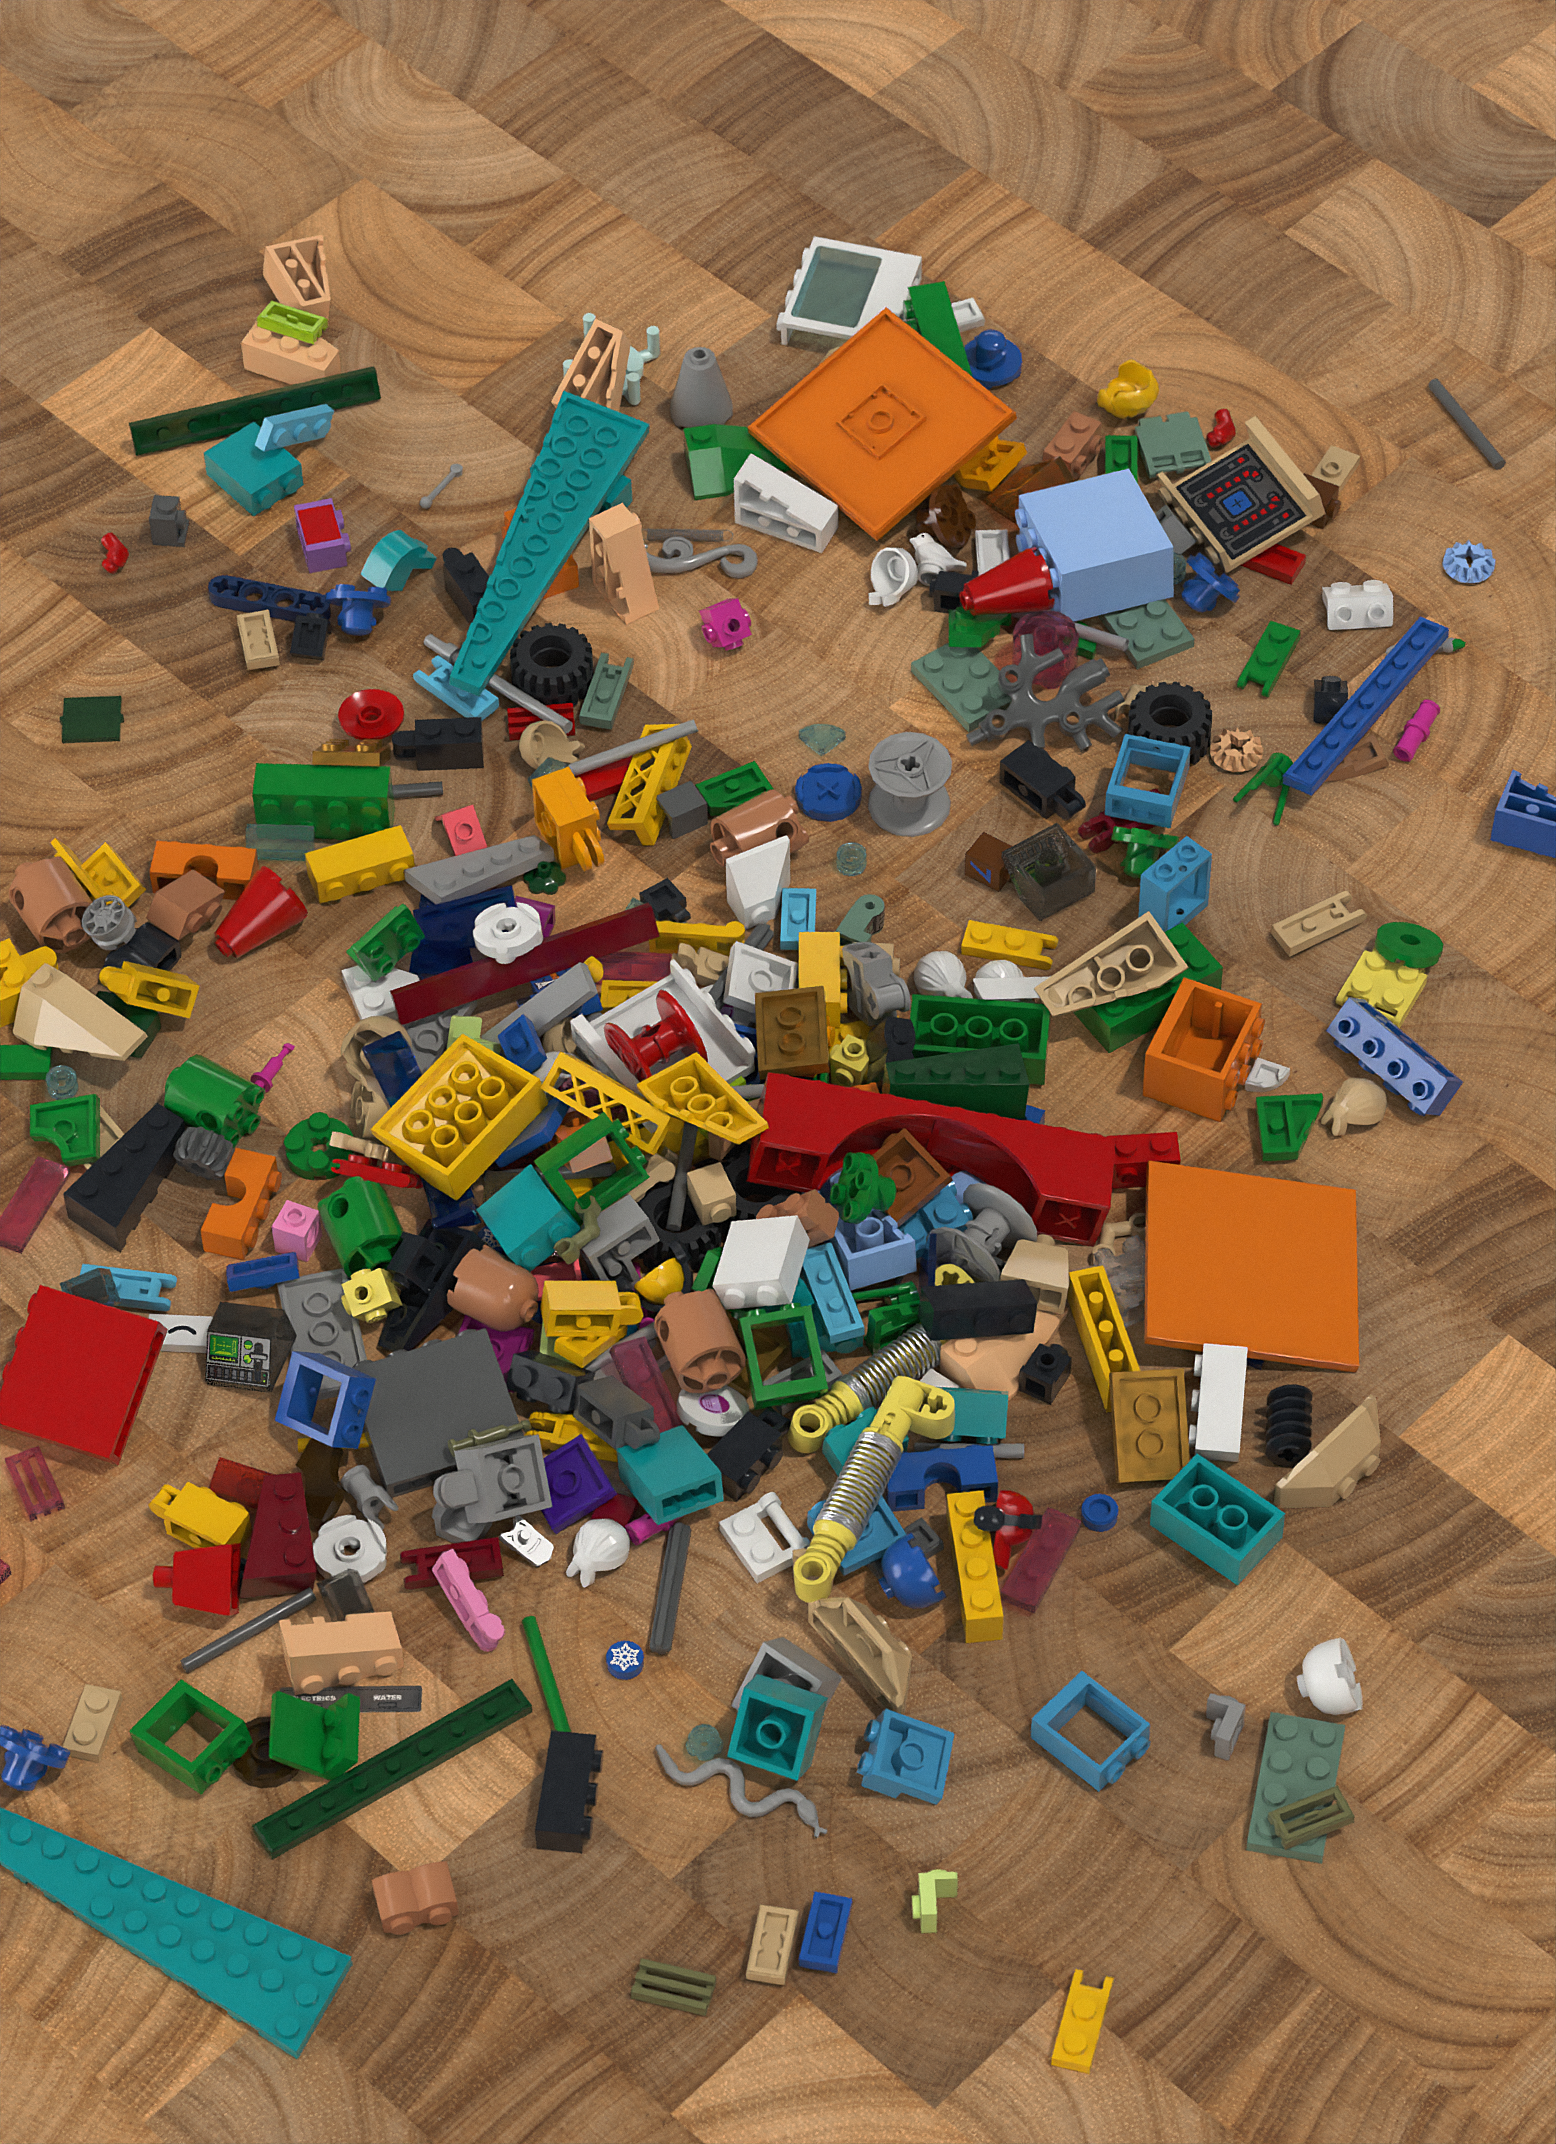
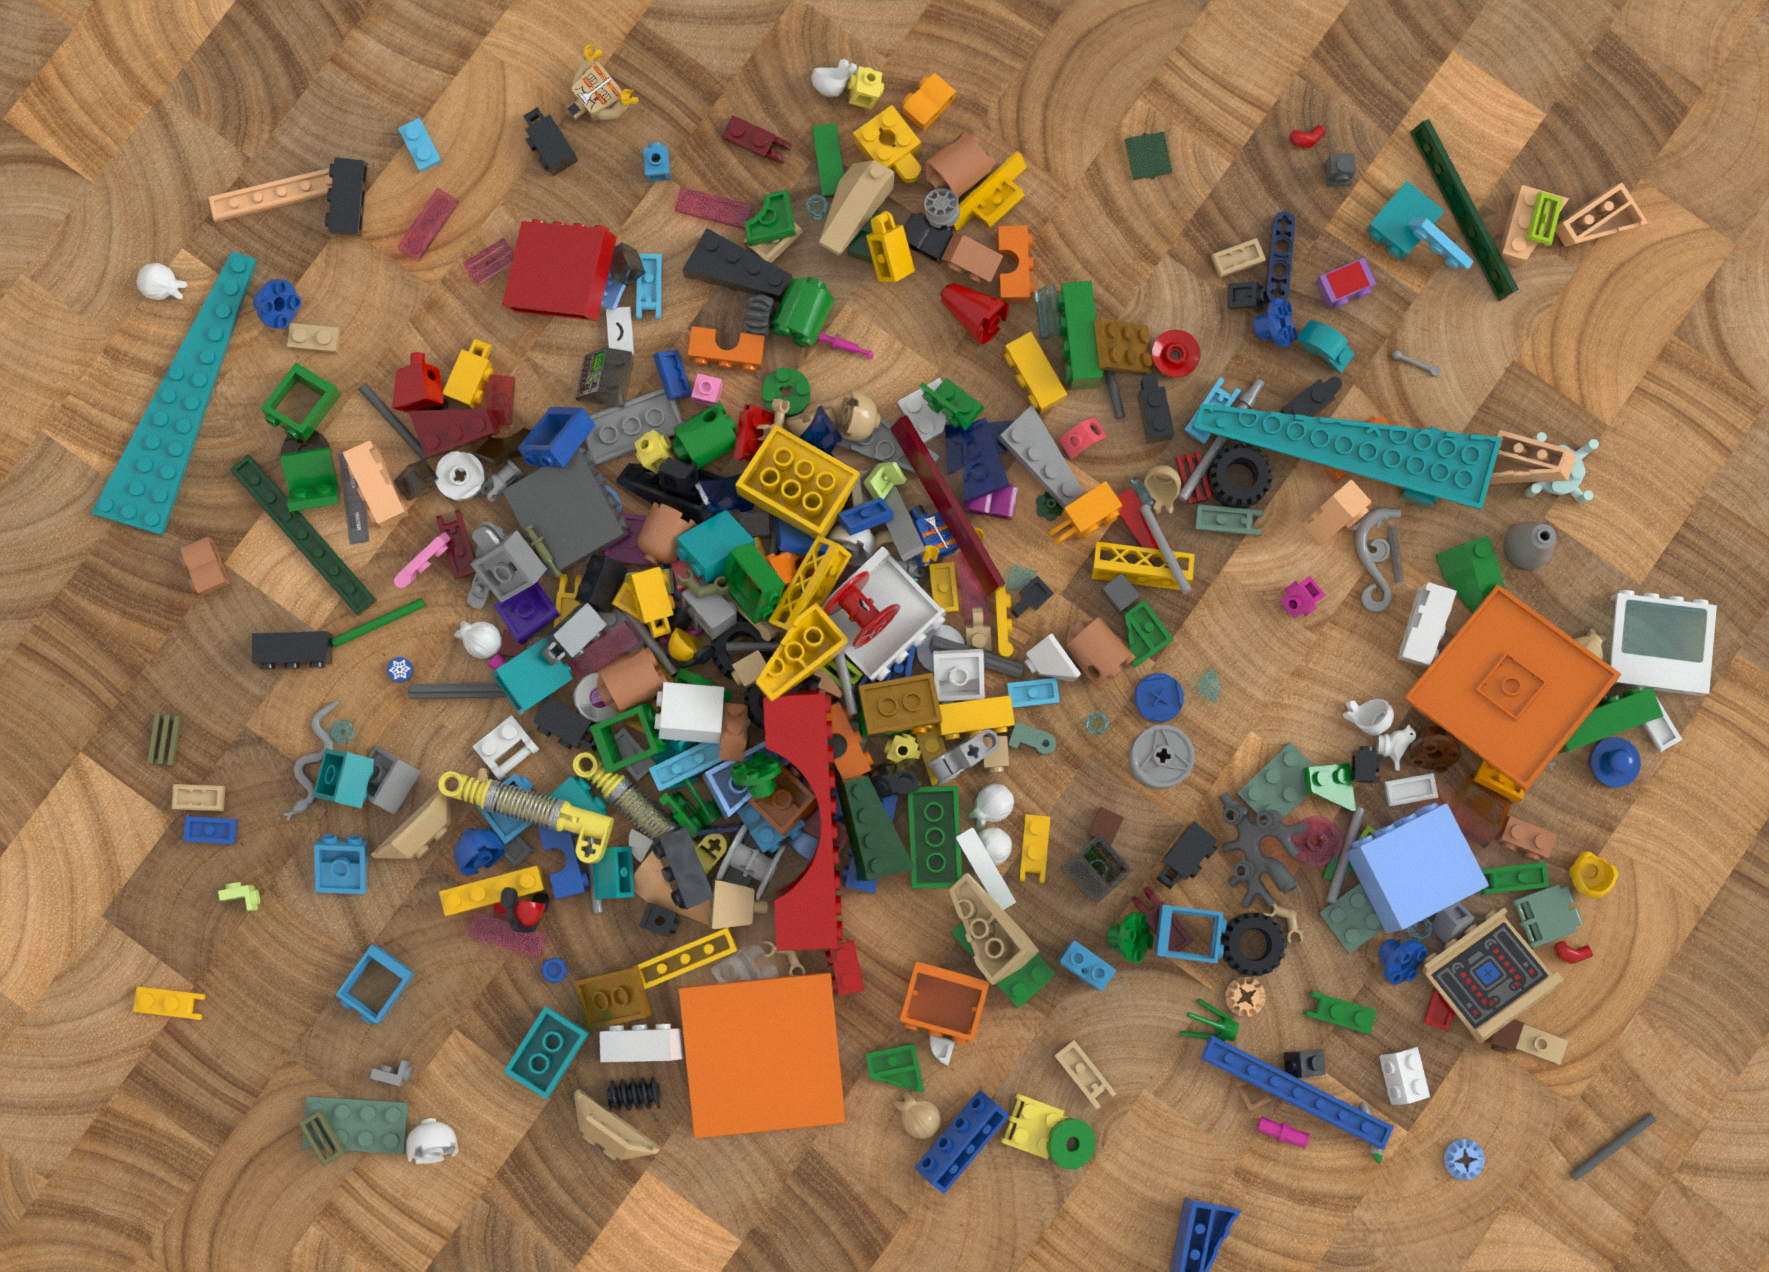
camera: 80 degrees right, 30 degrees up
white plate [473,902,543,964] -> none
red cone [960,547,1055,615] -> none

